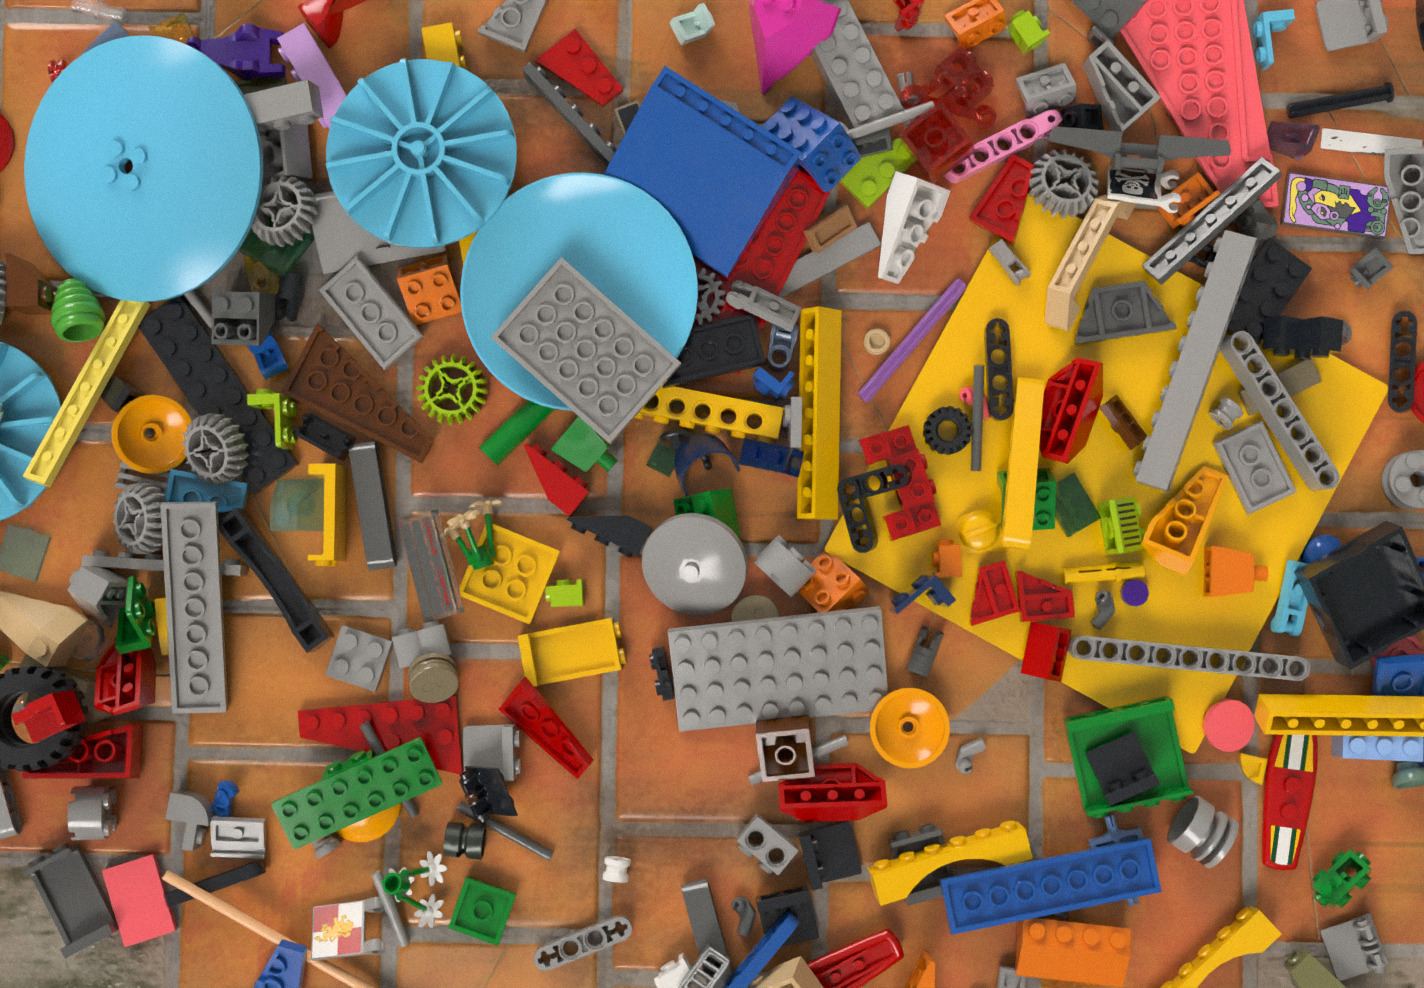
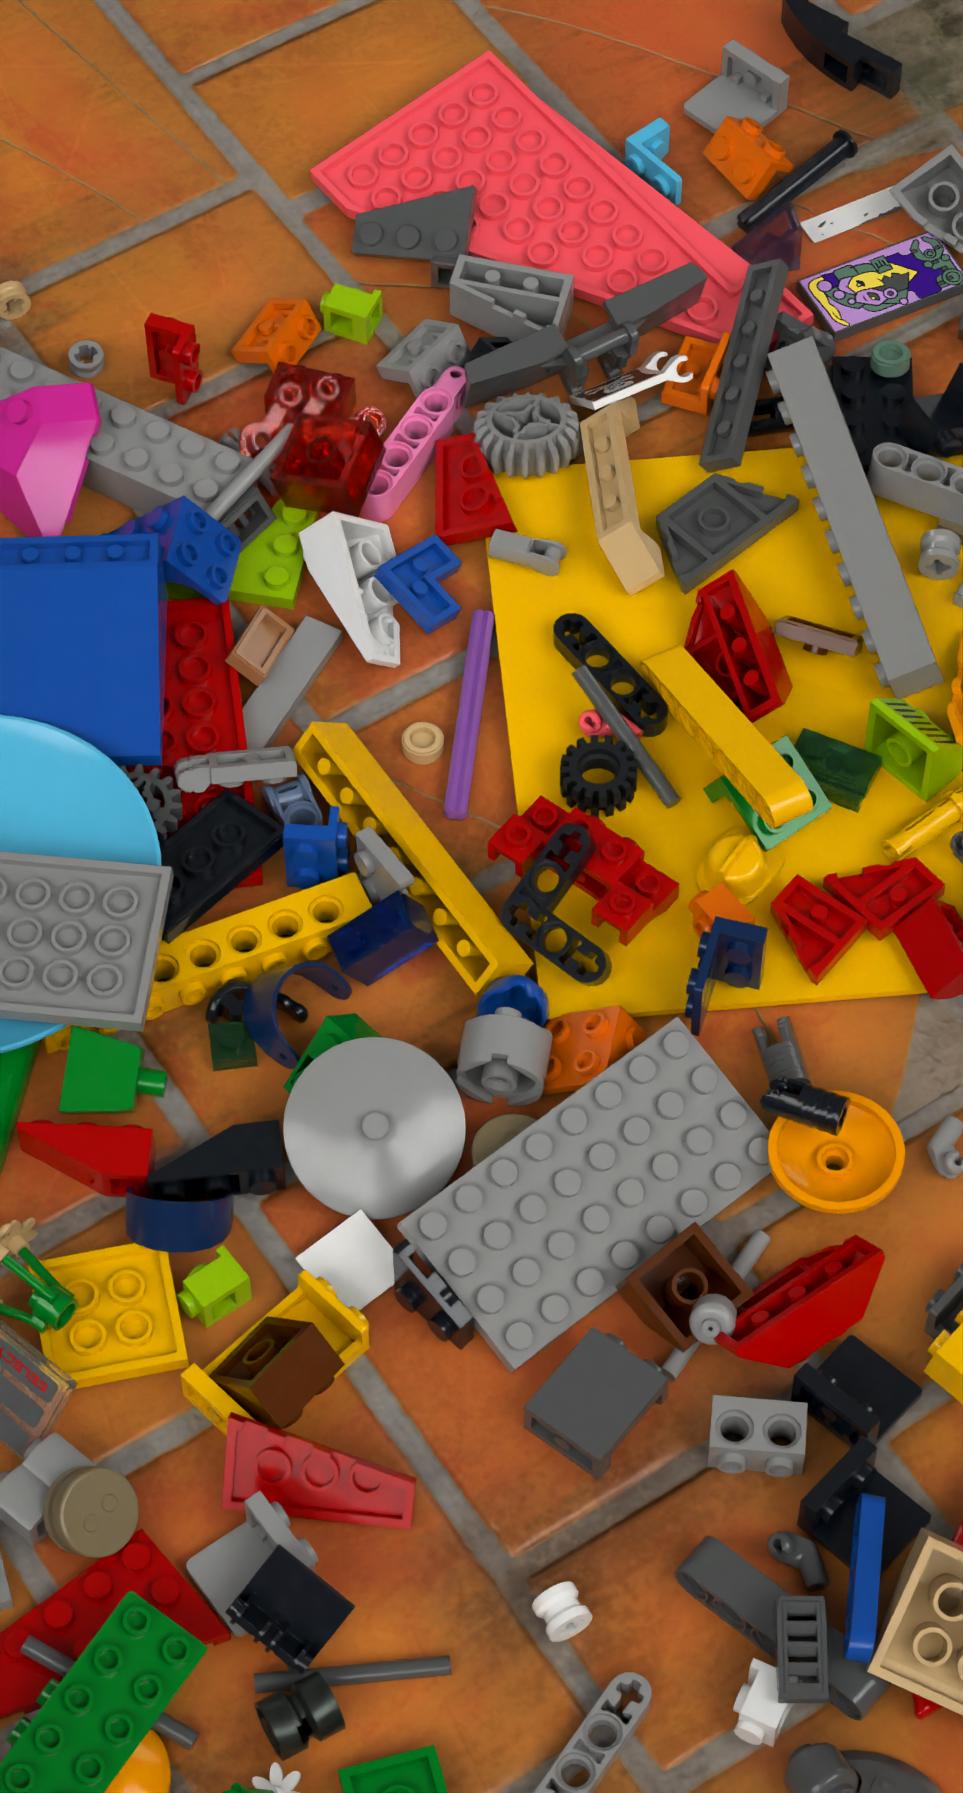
camera: 35 degrees left, 30 degrees down
none -> dark blue piece [125,1187,234,1253]
none -> reddish brown slope [209,1316,345,1430]
none -> white sticker [295,1209,394,1310]
none -> blue plate [374,534,462,635]
none -> blue hair [477,974,549,1027]
none -> dark grey panel [524,1327,668,1480]
none -> light grey piece [689,1294,737,1345]
none -> orange bracket [702,116,793,201]
none -> black hinge [759,1075,850,1136]
none -> sand green tile [870,340,911,377]

